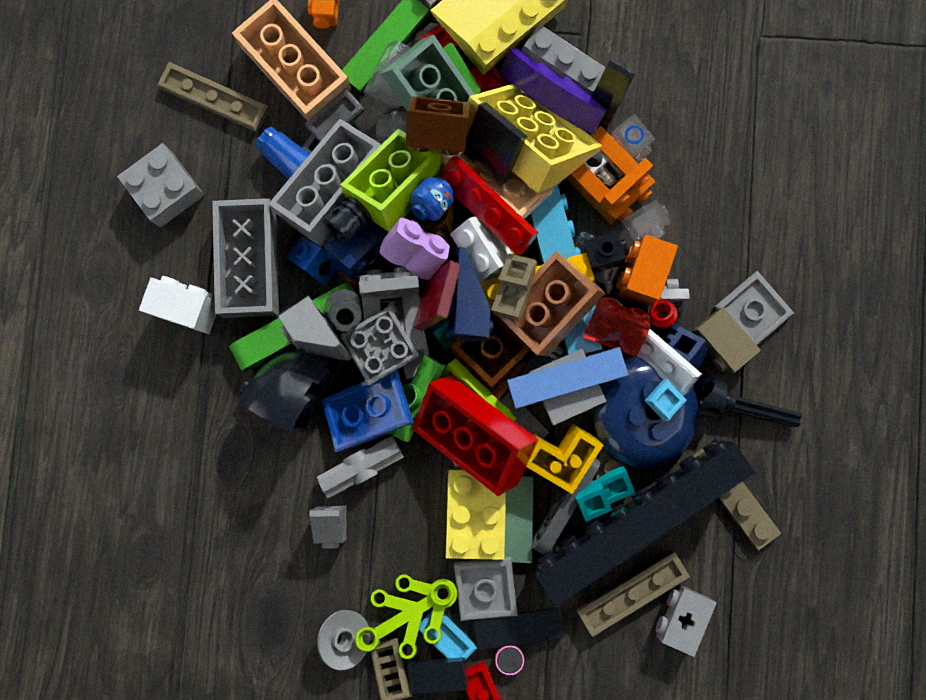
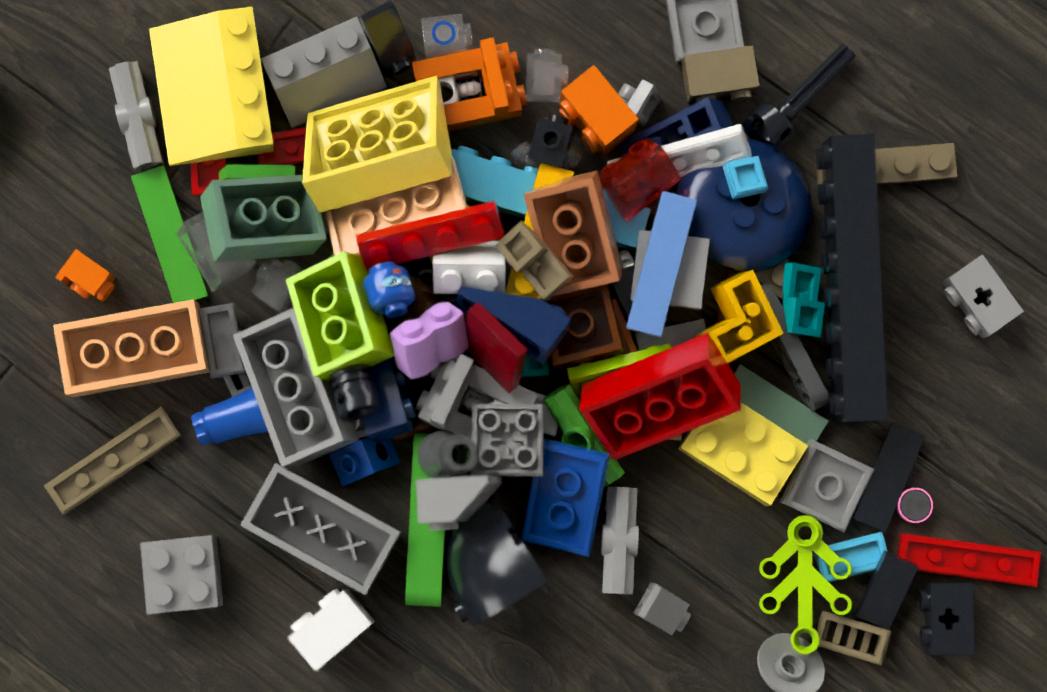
camera: 65 degrees left, 0 degrees up
reddish brown brick [405,96,469,156] -> none
black tile [463,102,527,185] -> none
dark purple slope [500,48,606,134] -> none
dark tan plate [576,551,690,637] -> none
red plate [648,300,678,328] -> none

